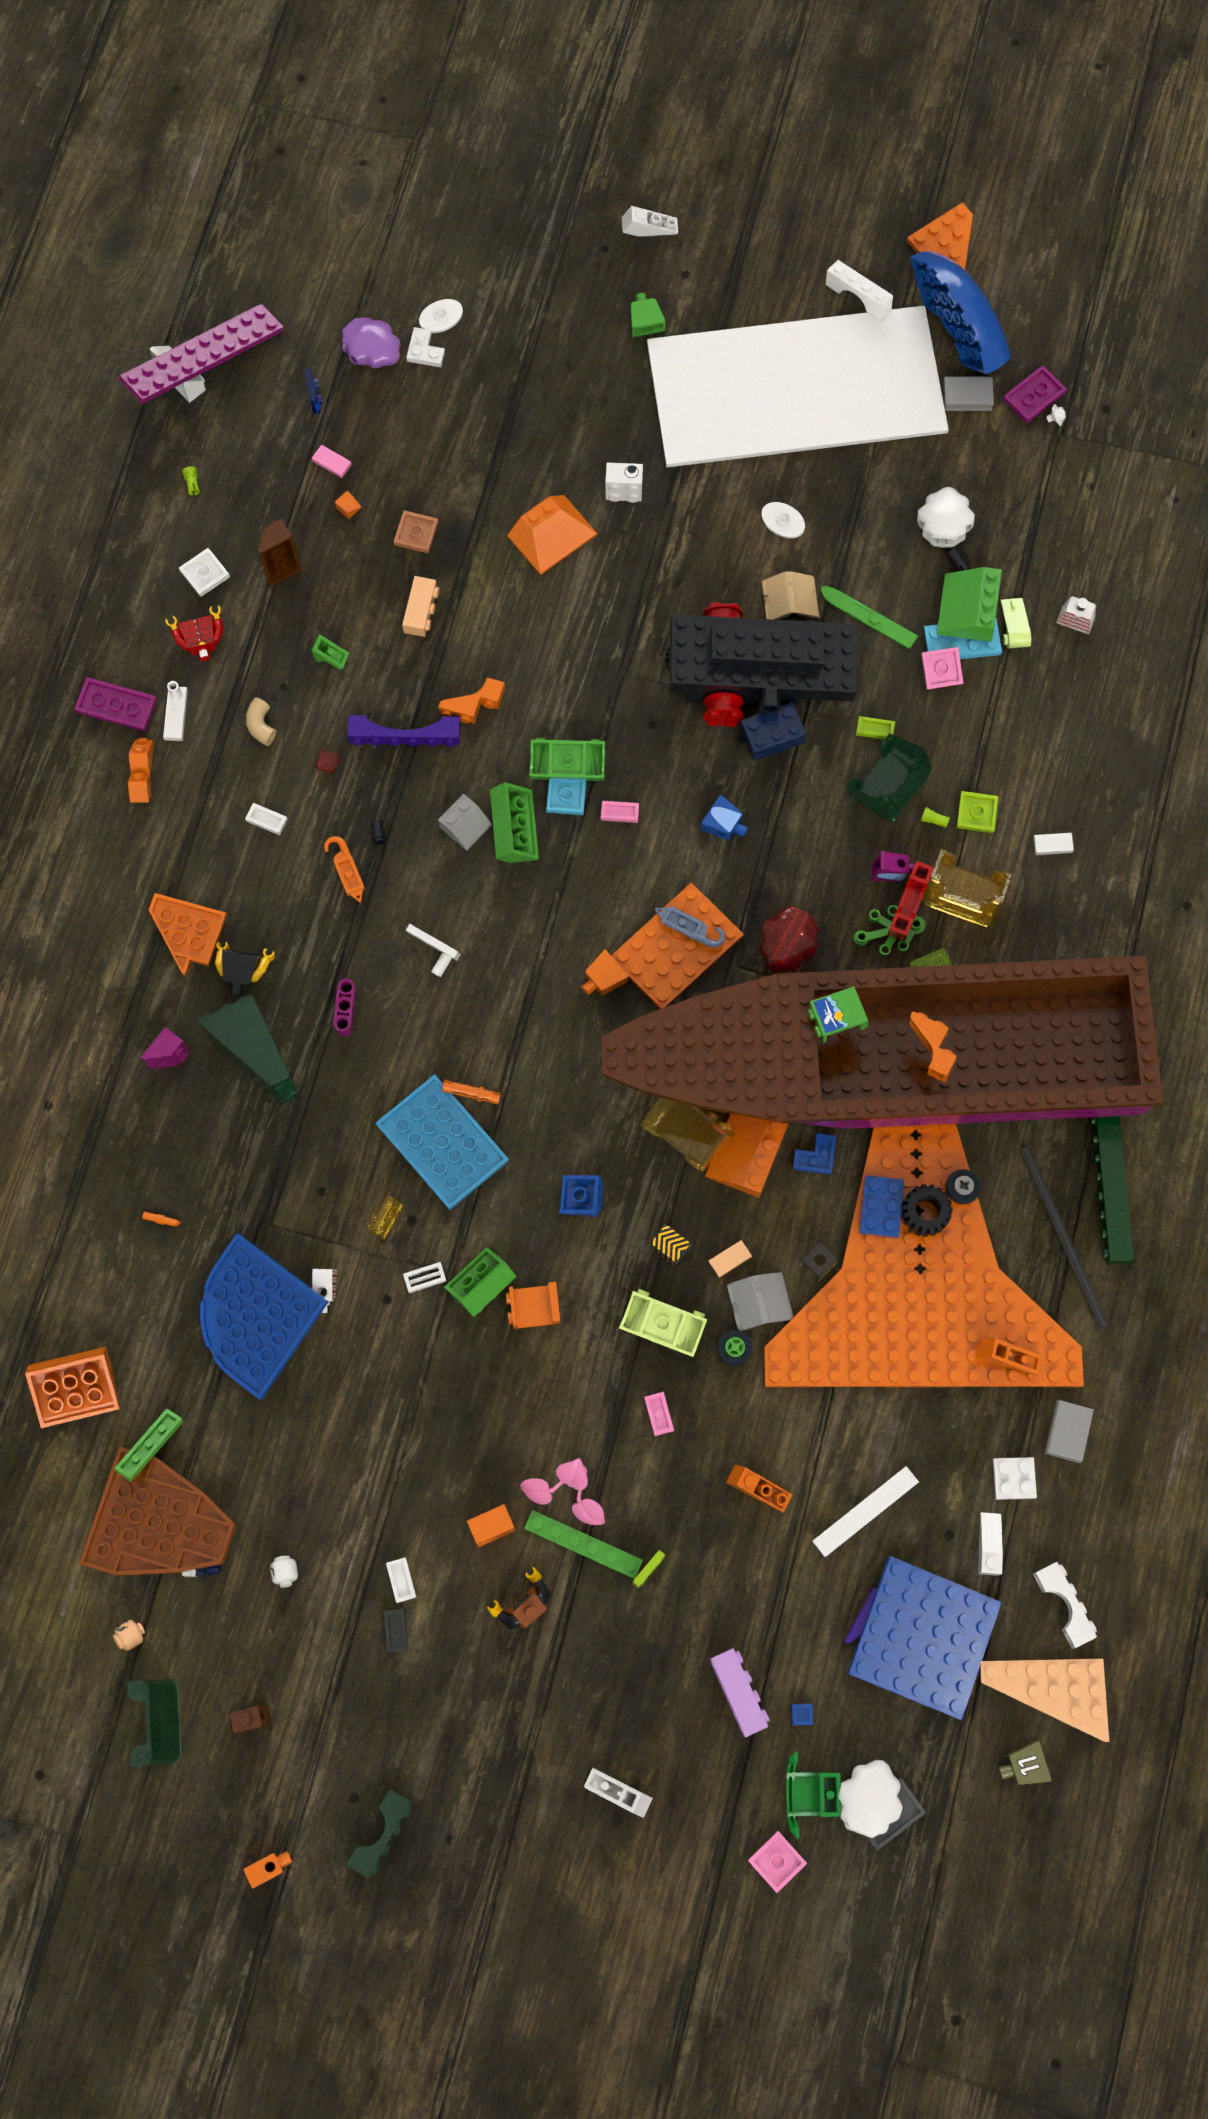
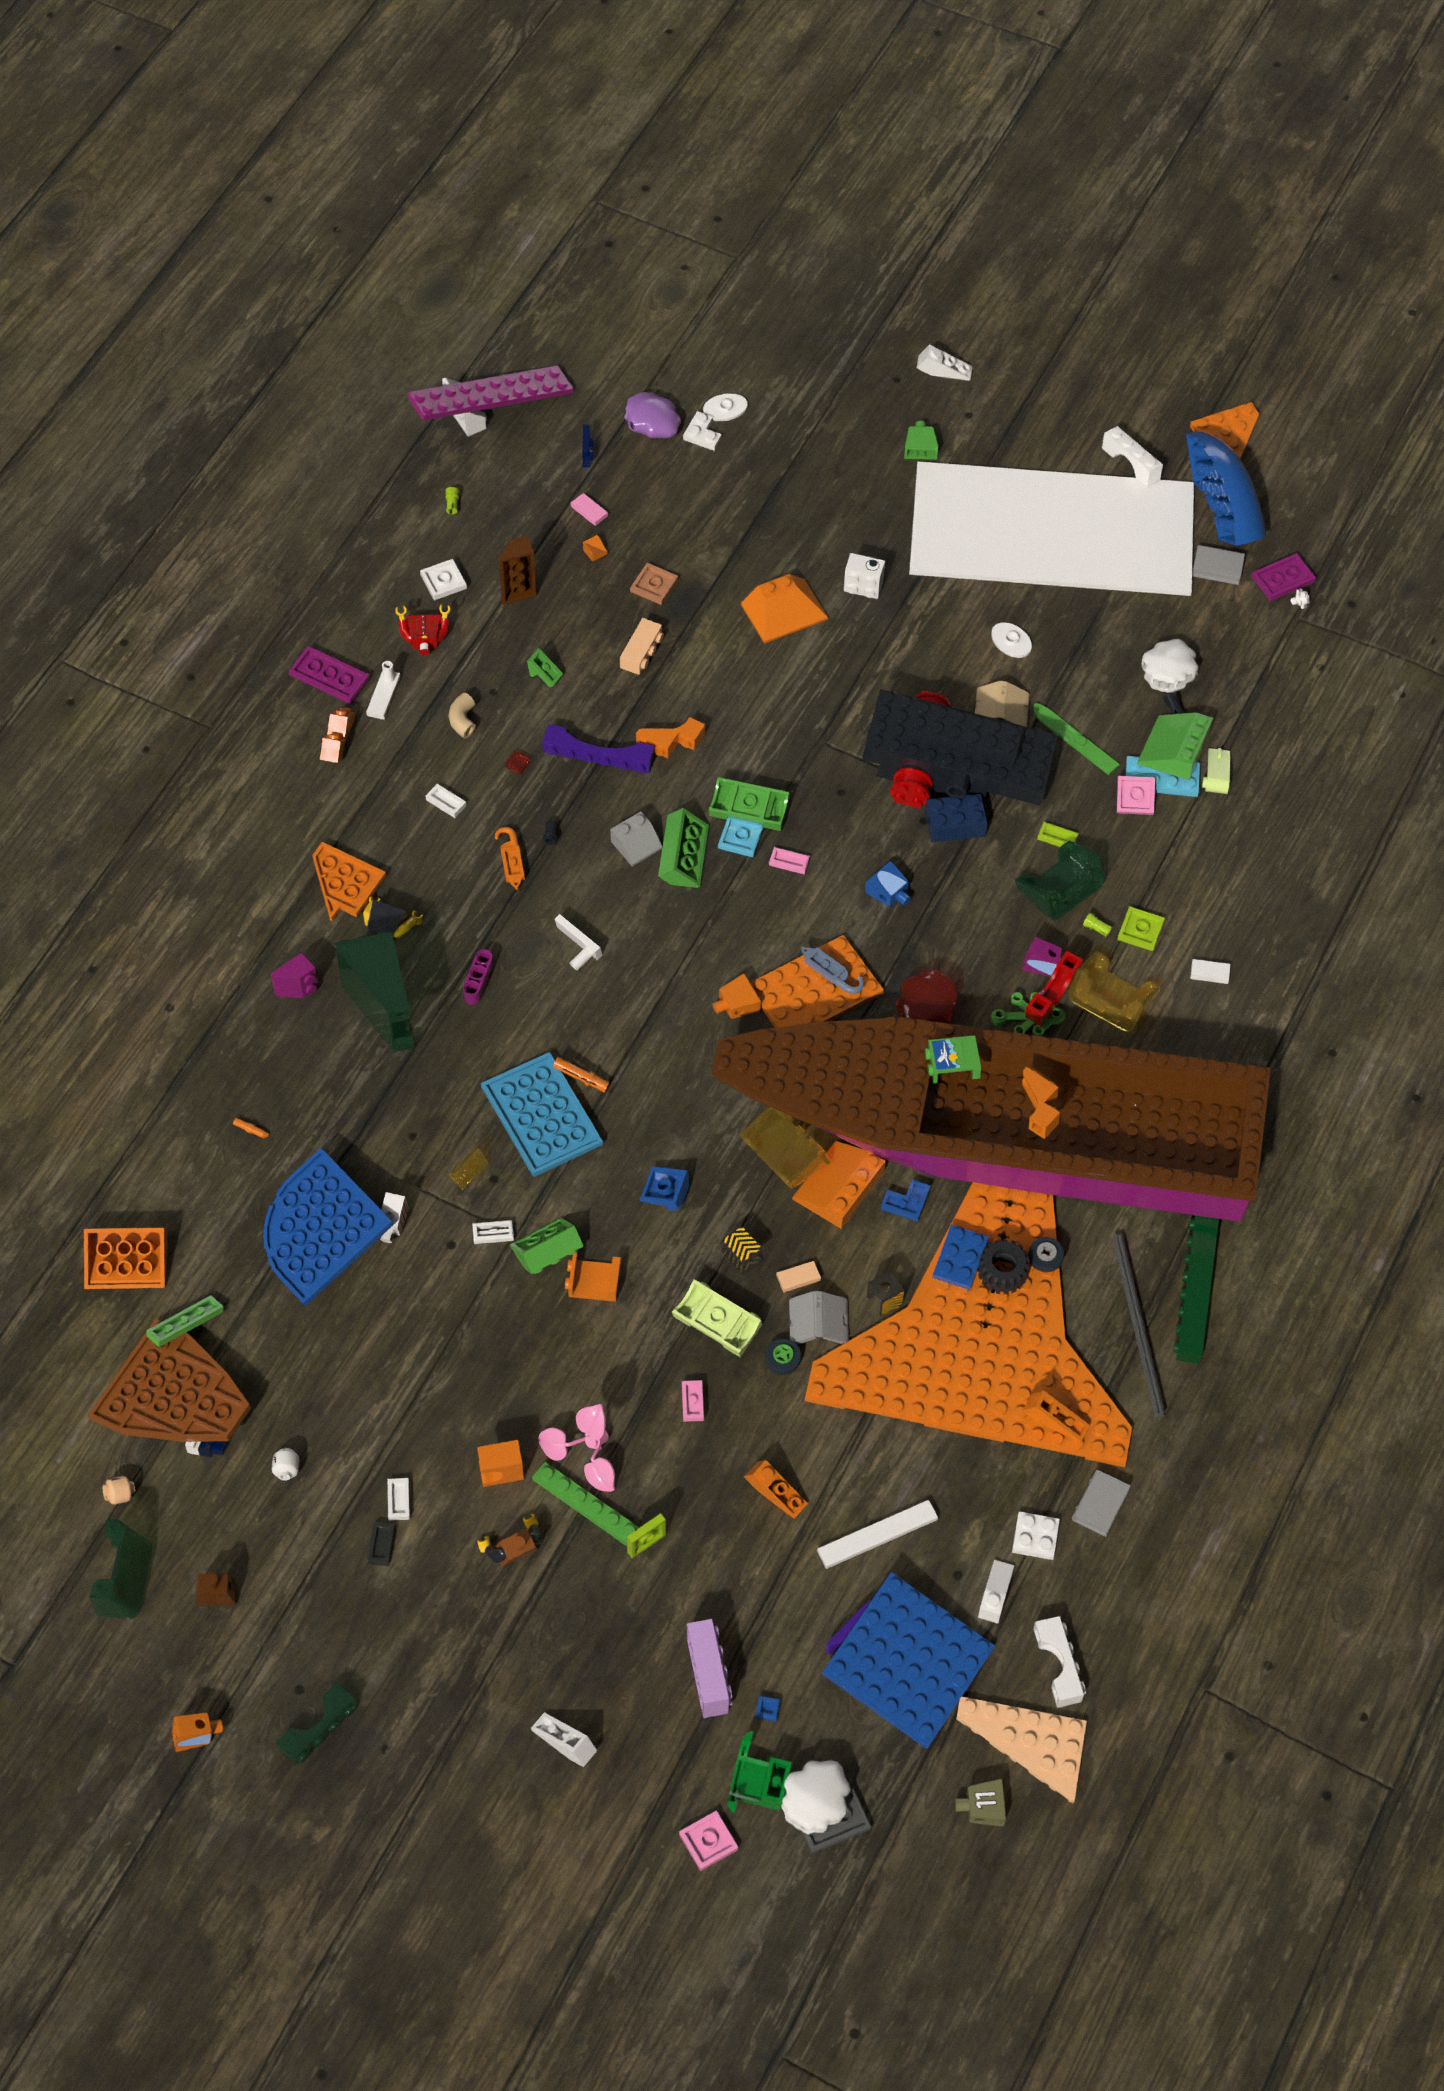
camera: 10 degrees right, 15 degrees down
white torso [1056,596,1096,634] -> none

